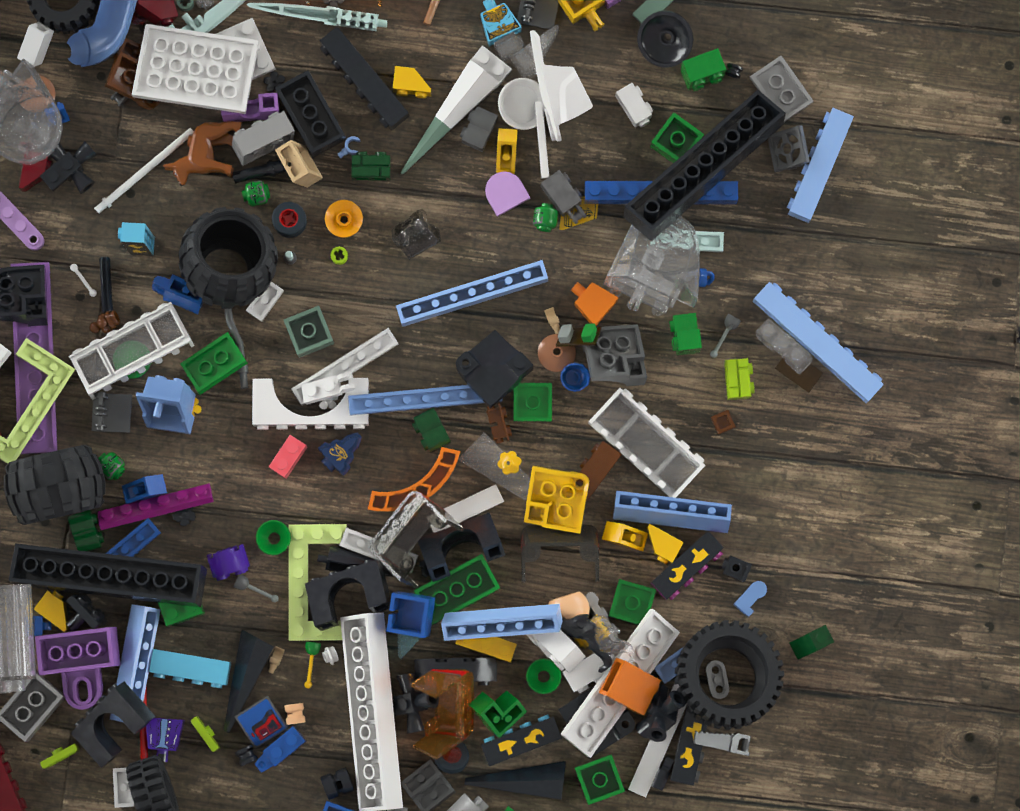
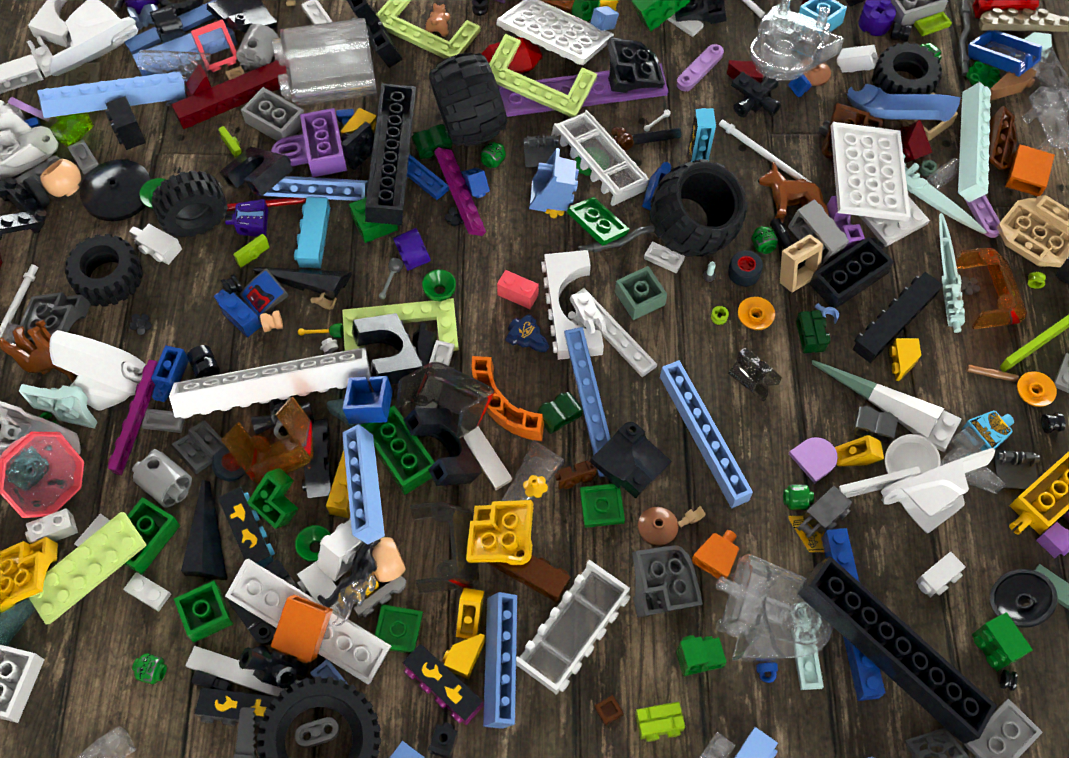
camera: 85 degrees right, 20 degrees down
piece [556,323,602,347] -> none
blue hair [560,363,590,392] -> none
green brick [650,112,704,163] -> none
hinge [710,314,741,358] -> none

